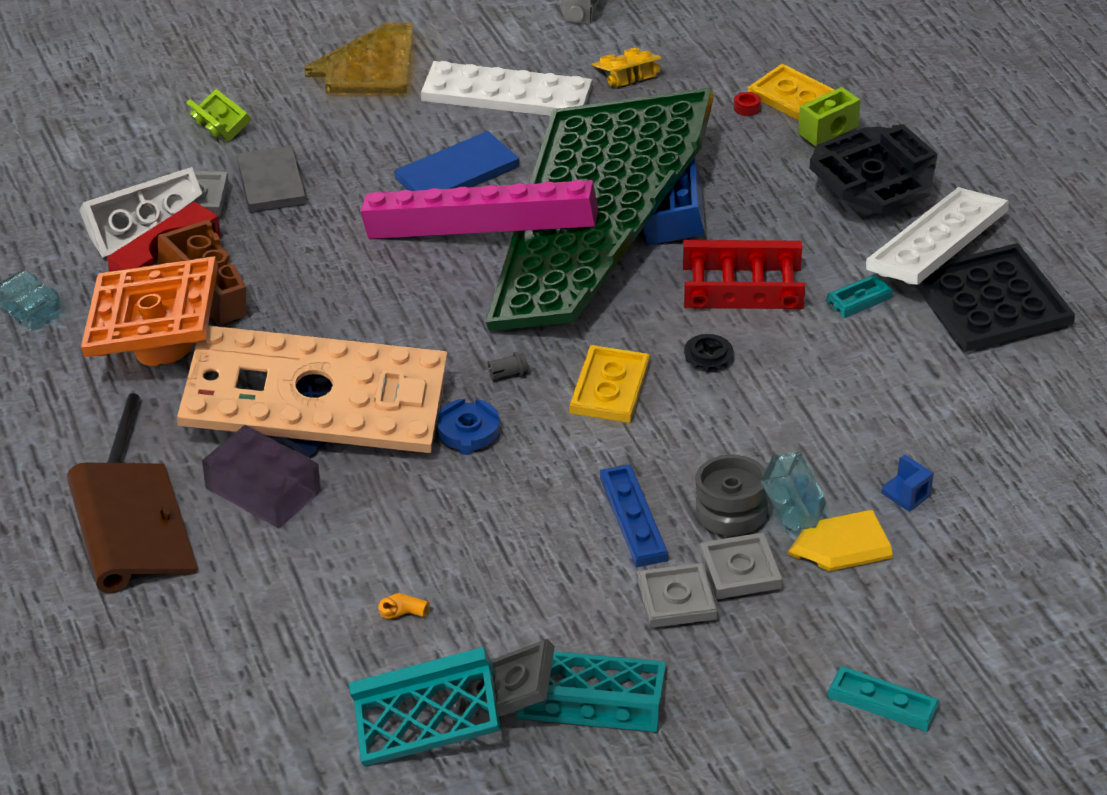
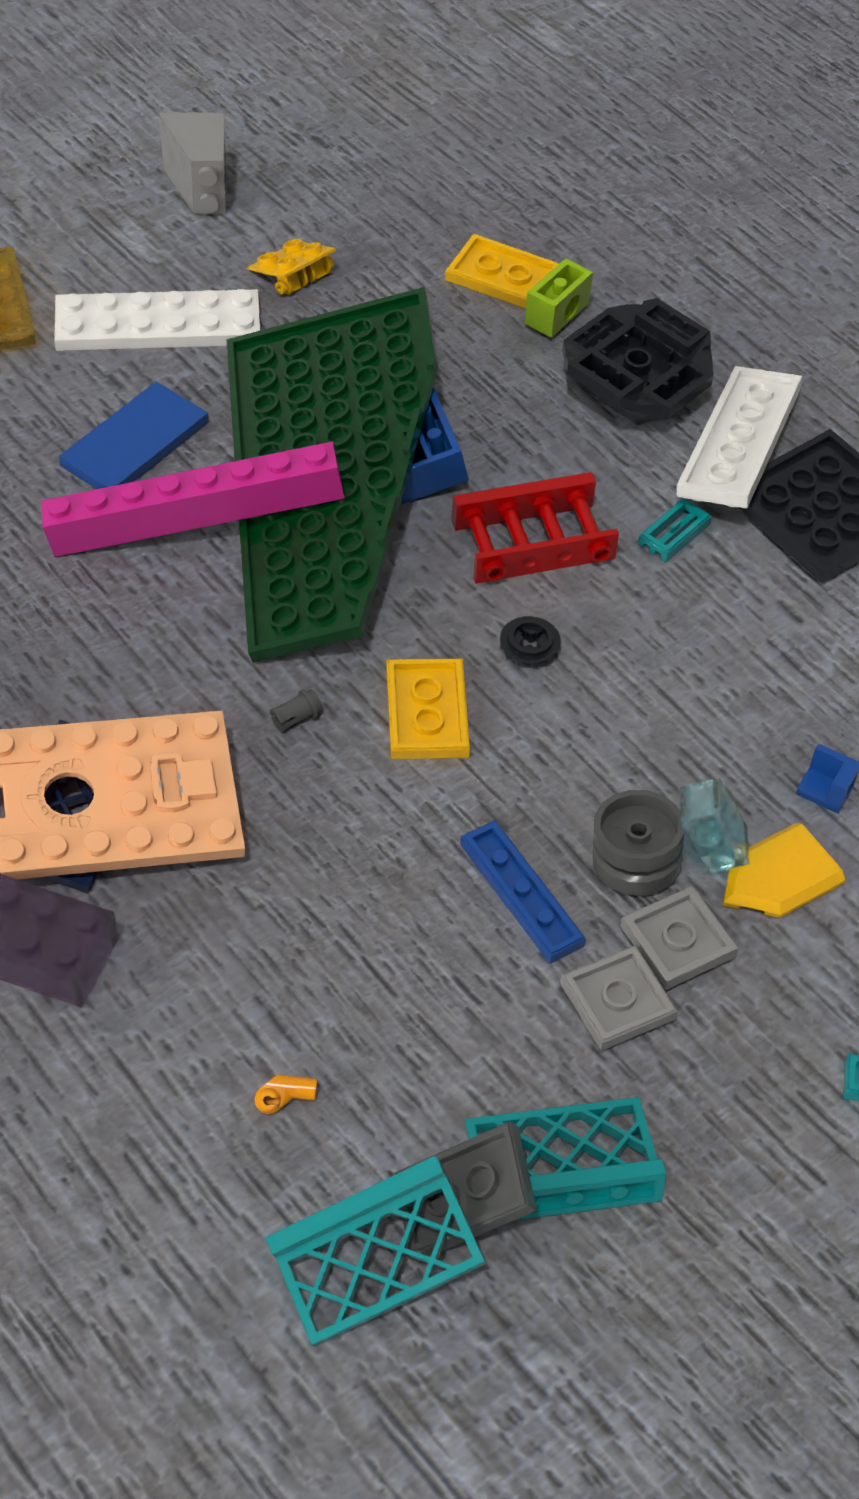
camera: 20 degrees left, 10 degrees up
blue plate [437,399,500,455] -> none
red tile [733,92,761,116] -> none

